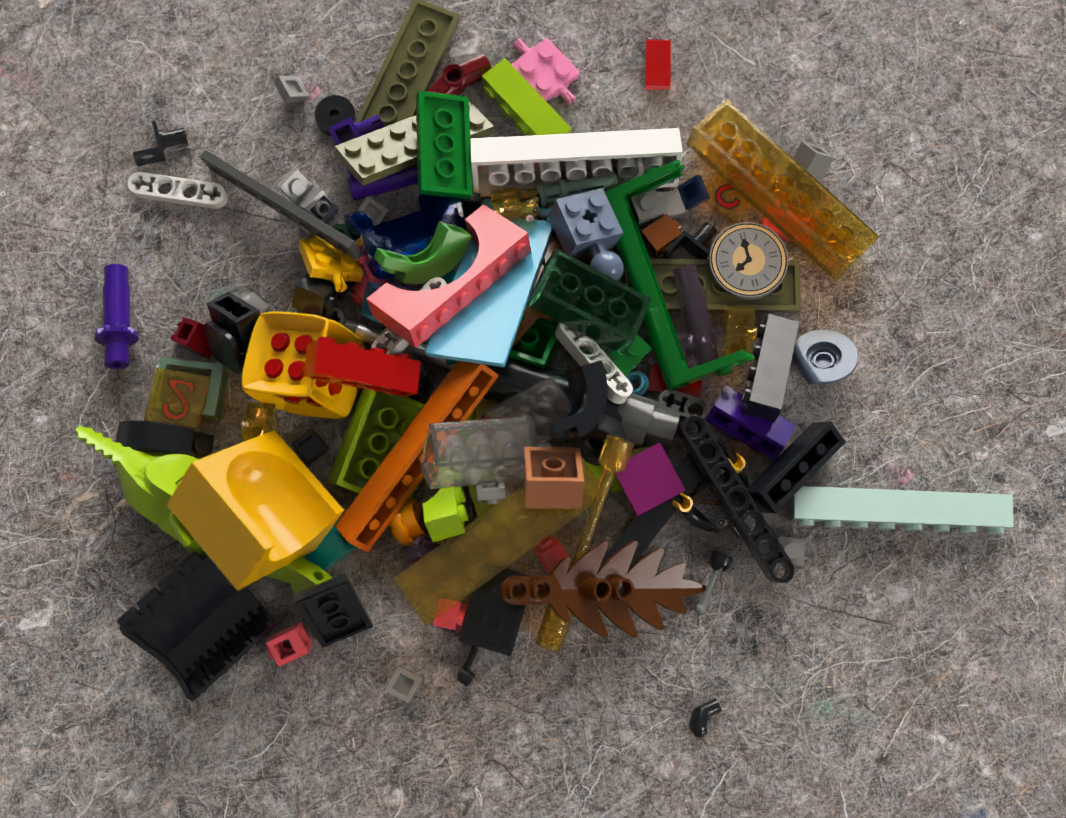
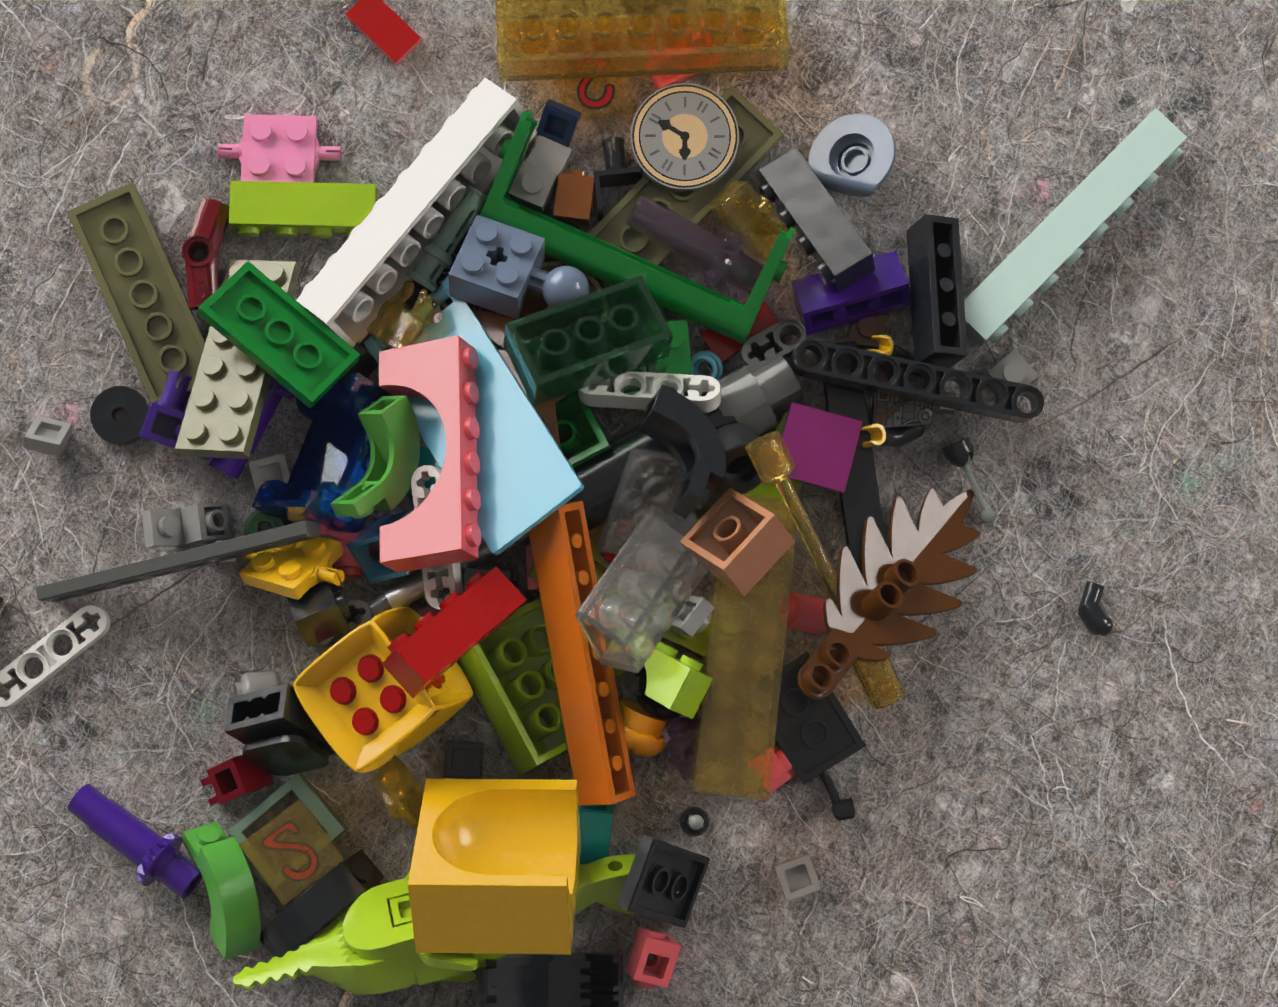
camera: 50 degrees left, 5 degrees up
none -> bright green arch [182,821,261,960]
none -> black hinge [680,807,709,836]

